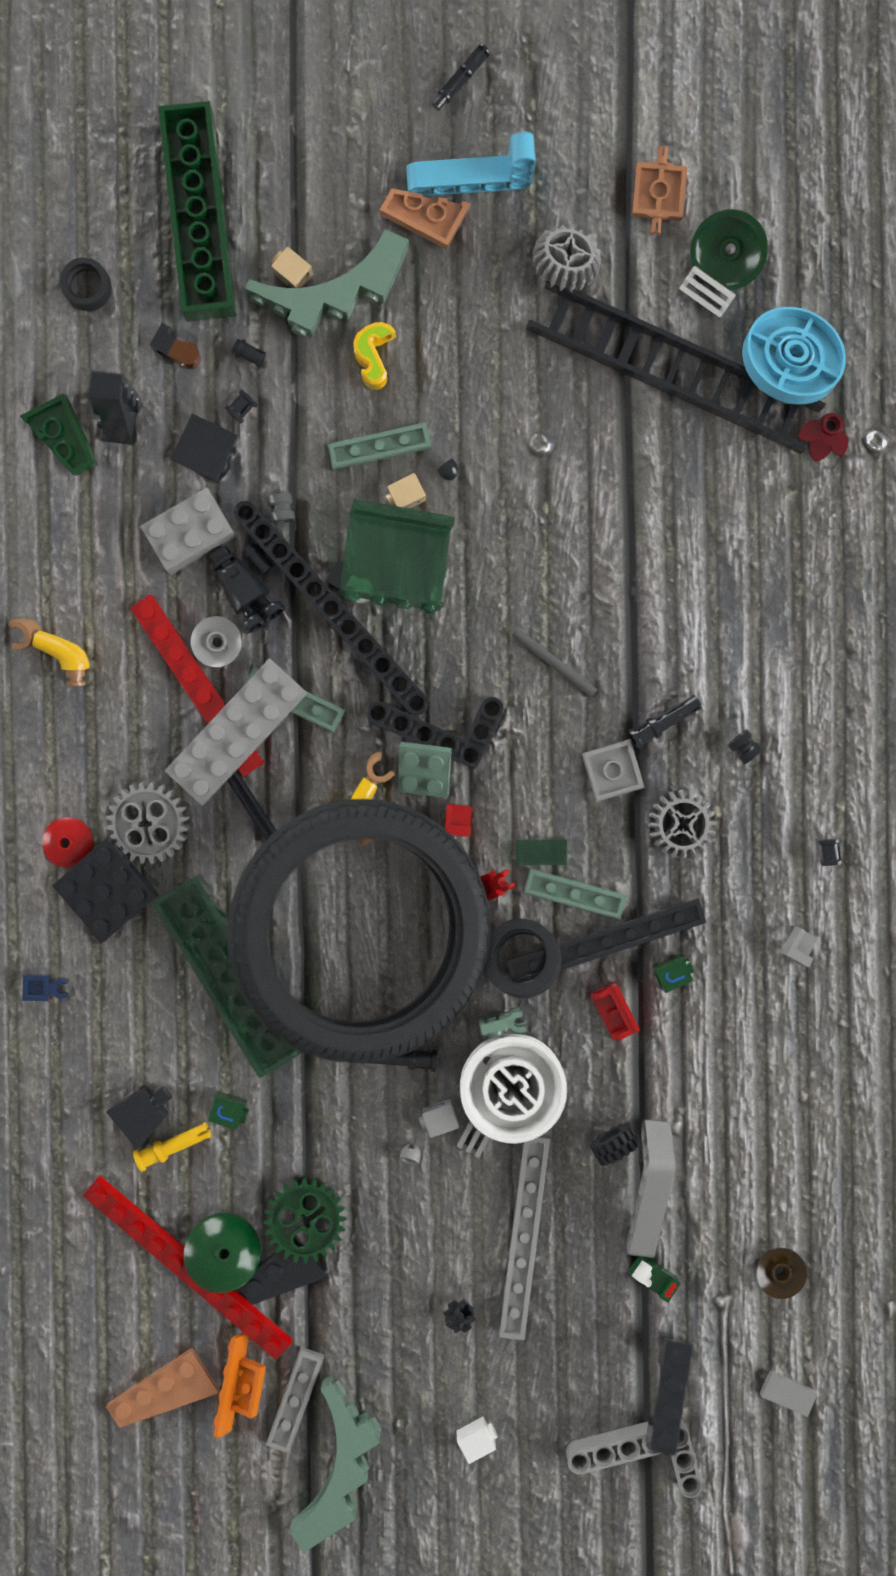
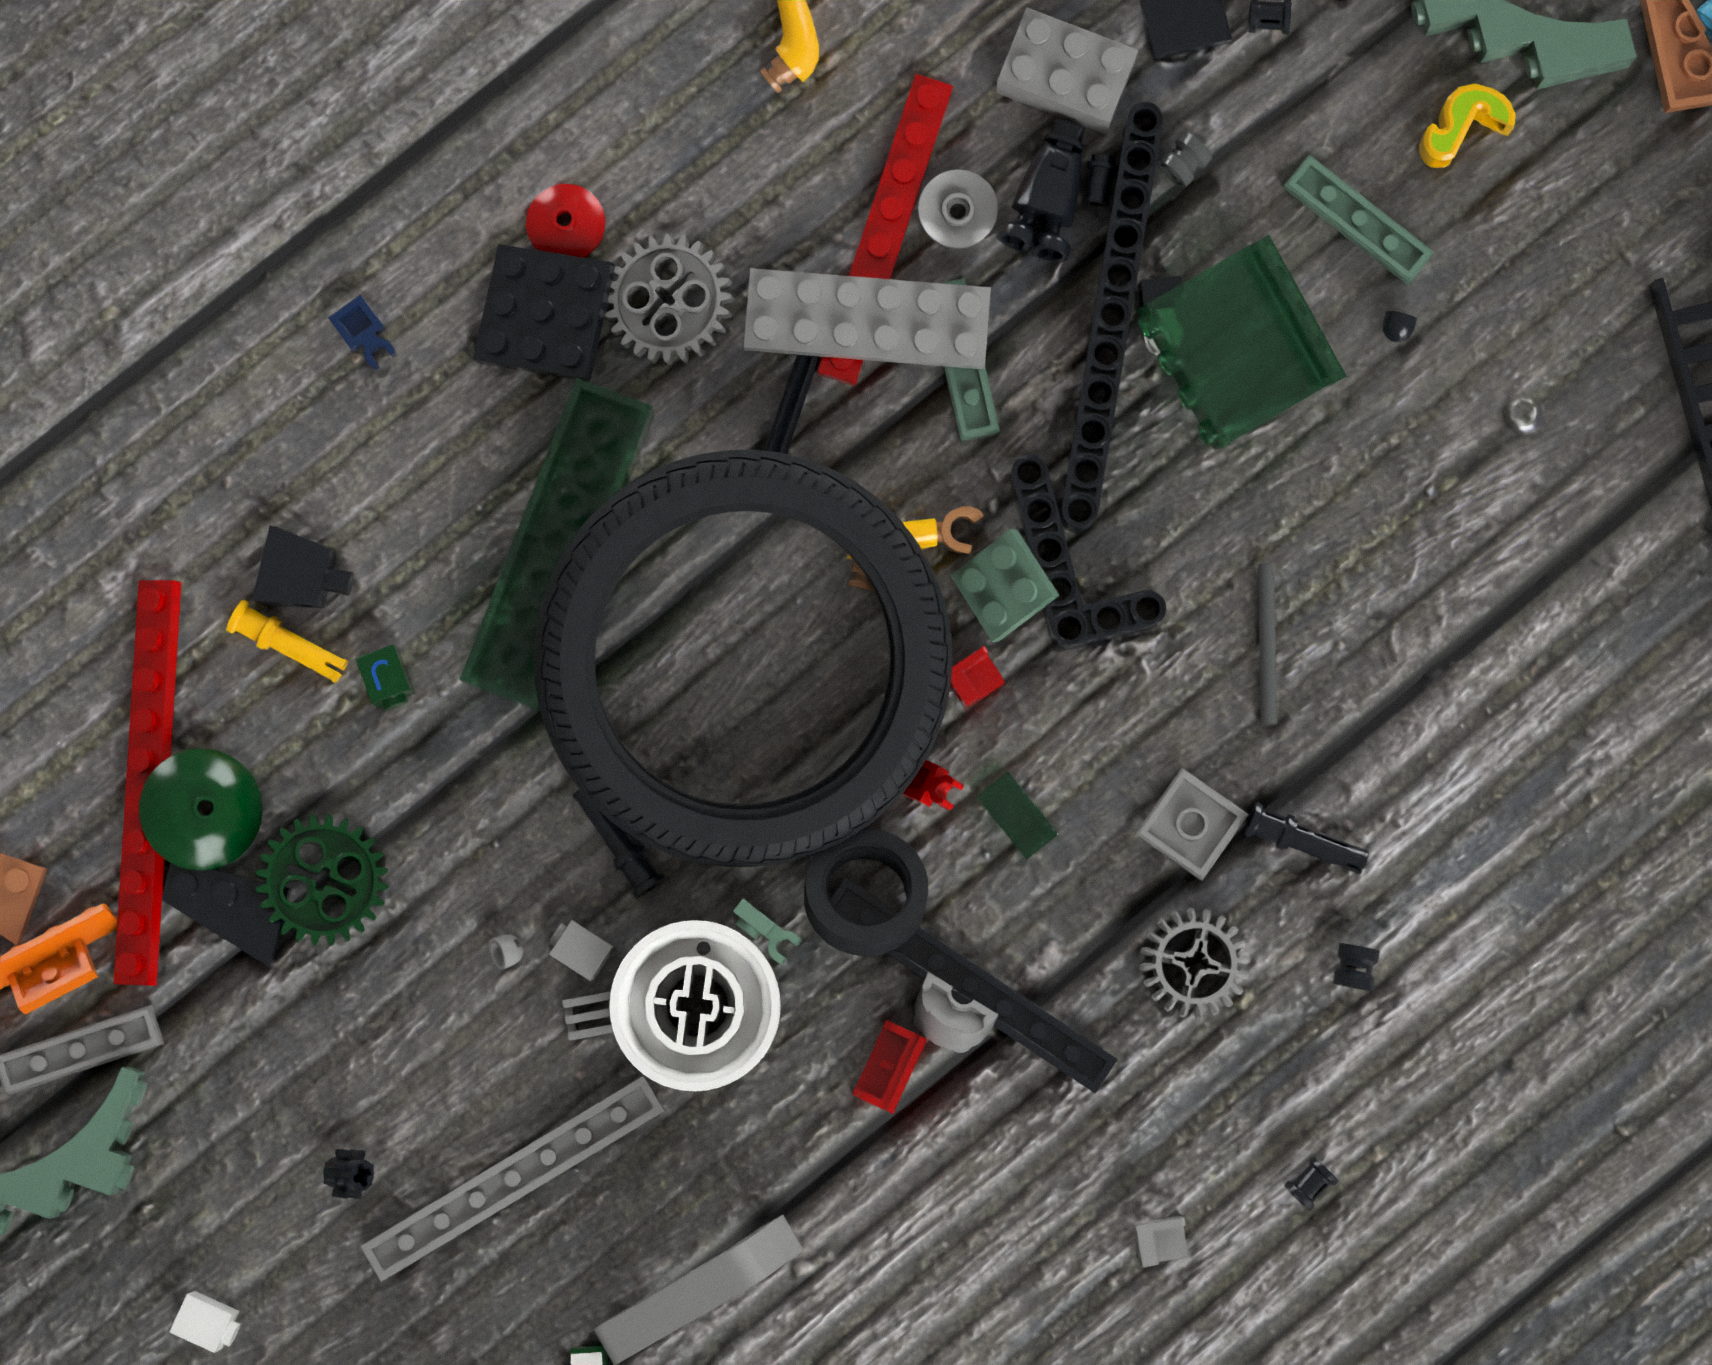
camera: 55 degrees right, 5 degrees down
tan brick [385,473,426,514] -> none
sand green tile [523,868,627,920] -> none
black tyre [590,1123,640,1166] -> none
dark green brick [652,955,694,993] -> none
none -> light grey cylinder [914,972,998,1053]

